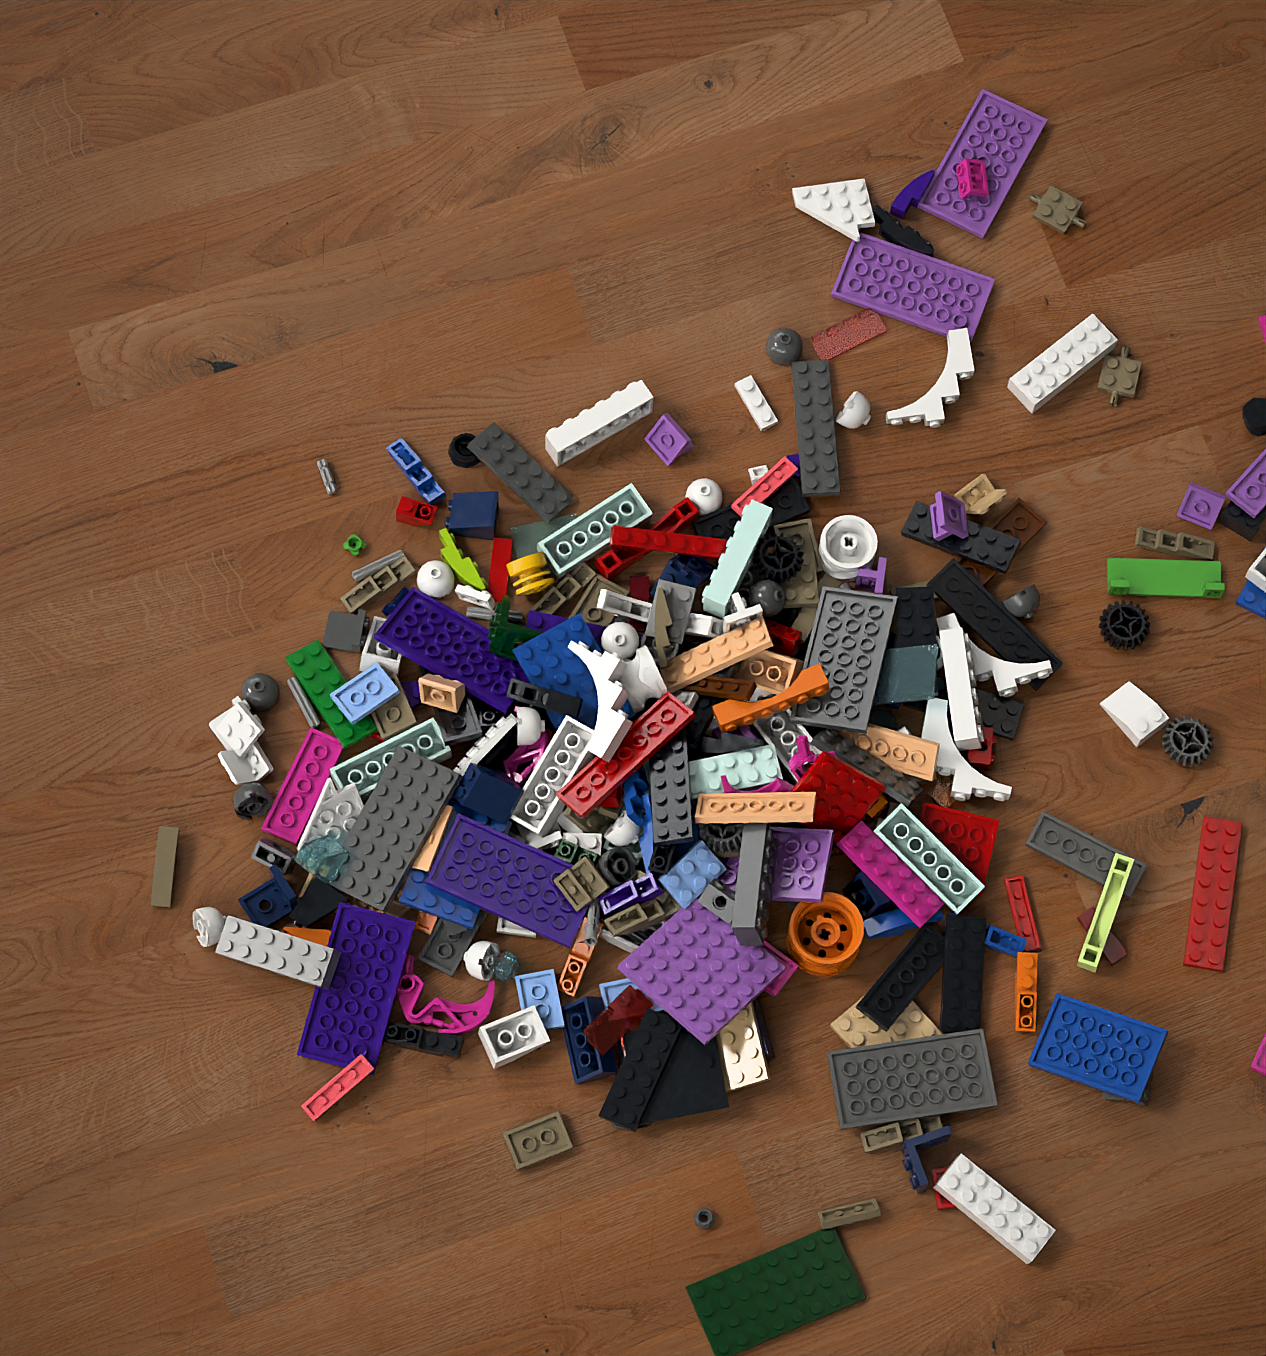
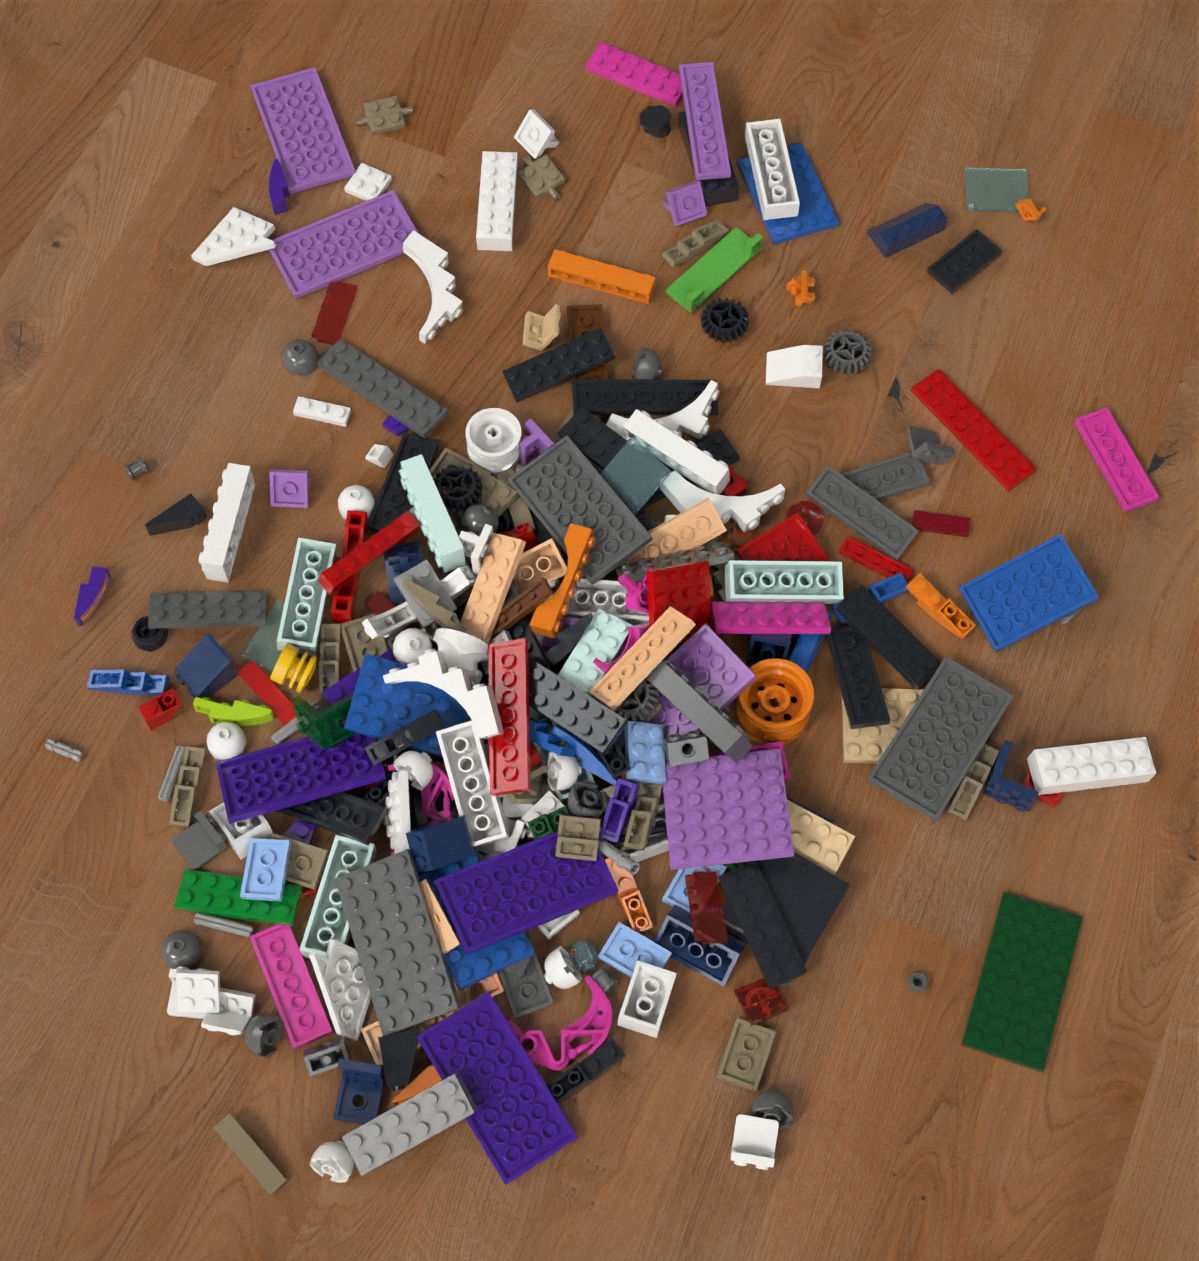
camera: 45 degrees left, 5 degrees down
clear light blue slope [293,835,351,885] -> none
coral plate [301,1054,375,1121] -> none
bright green plate [343,534,366,556] -> none
clear blue bar [381,587,409,617] -> none
light nougat slope [418,674,465,713] -> none
white plate [455,584,496,610] -> none
coral plate [731,456,798,518] -> none
dark tan plate [817,1198,881,1229] -> none
white cylinder [836,391,871,429] -> none
black slope [872,205,934,257] -> none
medium lavender bracket [930,491,969,541] -> none
dark pink bracket [956,158,989,199] -> none
yellowish green arch [1077,853,1134,972] -> none
none -> dark purple slope [74,567,111,626]
none -> dark grey bush [123,457,148,481]
none -> black slope [144,494,207,536]
none -> white plate [344,163,392,201]
none -> white bracket [514,109,559,159]
none -> orange brick [548,249,656,304]
none -> dark grey bush [592,966,619,994]
none -> white bracket [731,1114,779,1170]
none -> clear red tile [734,978,789,1026]
none -> dark grey cylinder [751,1089,794,1129]
none -> orange hips [786,270,815,307]
none -> clear red plate [786,501,824,536]
none -> dark grey plate [805,465,919,561]
none -> dark grey bracket [907,426,955,465]

